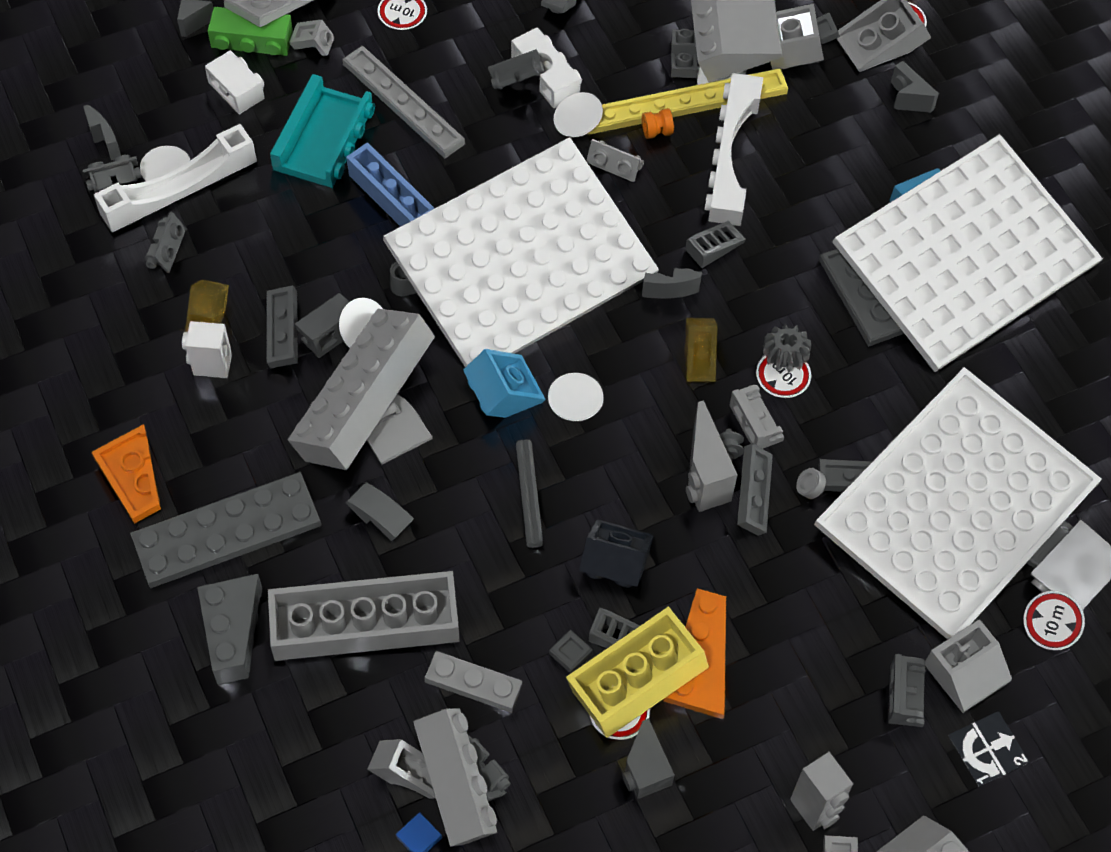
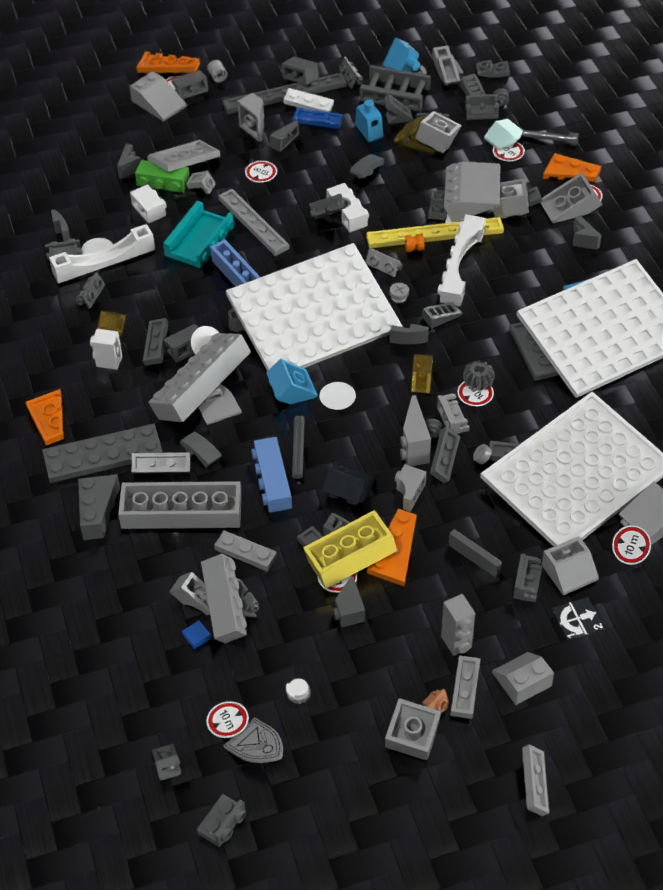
camera: 10 degrees right, 10 degrees down
white sticker [554,92,603,137] -> none
none -> light grey plate [132,452,190,473]
none -> medium blue brick [251,437,292,513]
none -> light grey piece [390,283,409,303]
none -> light grey arch [395,464,426,512]
none -> dark grey tile [449,530,502,578]

